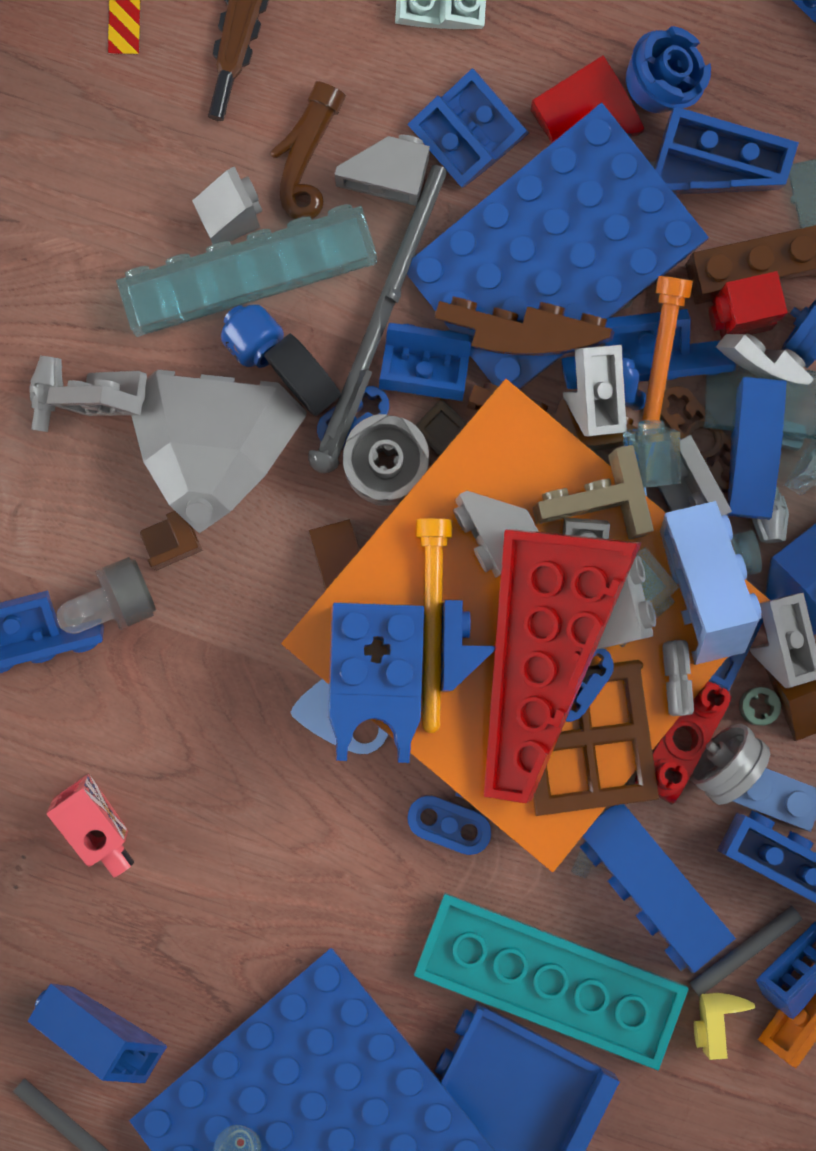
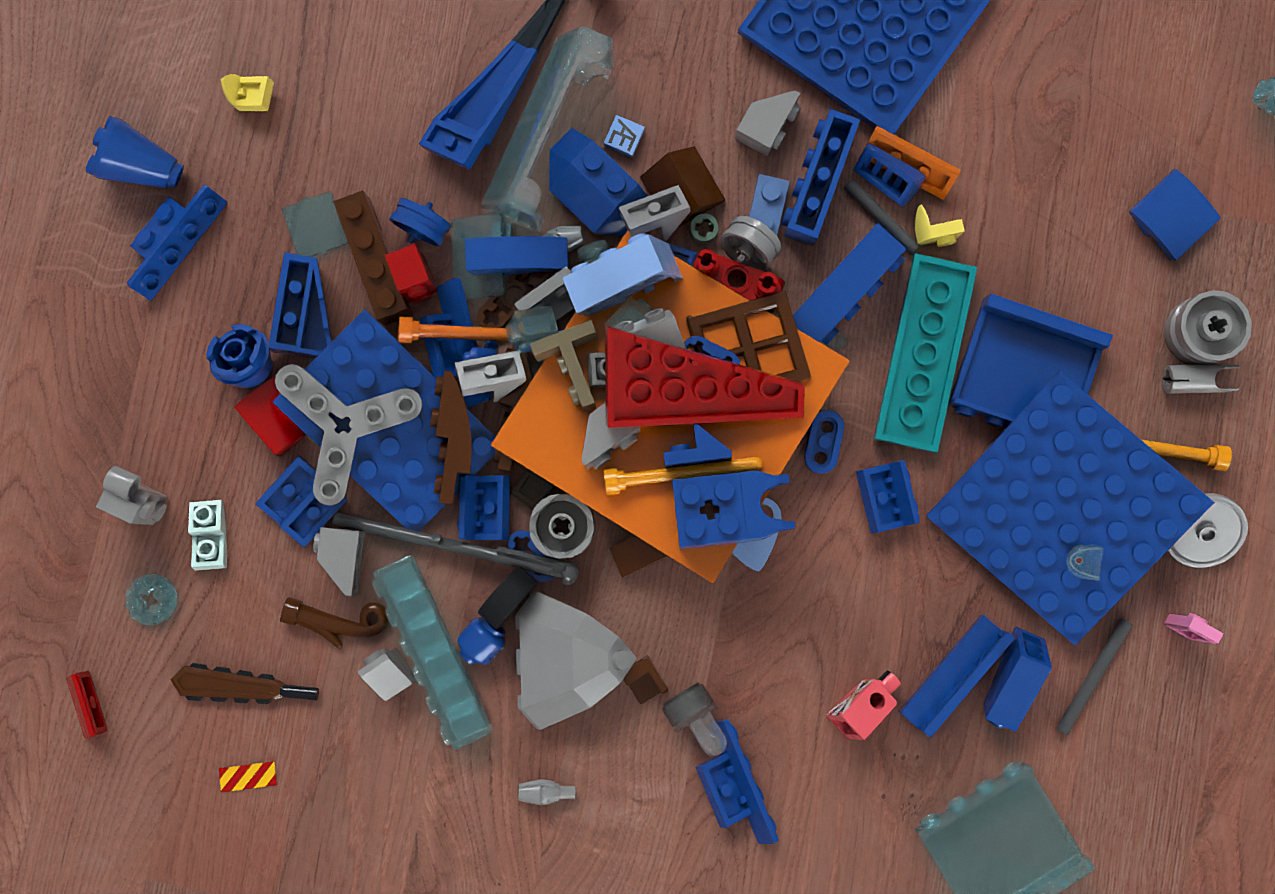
camera: 95 degrees left, 0 degrees up
light grey bracket [46,371,147,416] -> none
light grey piece [663,640,694,716] -> none
light grey slope [716,333,814,385] -> none
none -> light grey piece [275,364,422,505]
none -> blue bracket [856,460,920,534]
none -> blue fence [898,615,1015,738]

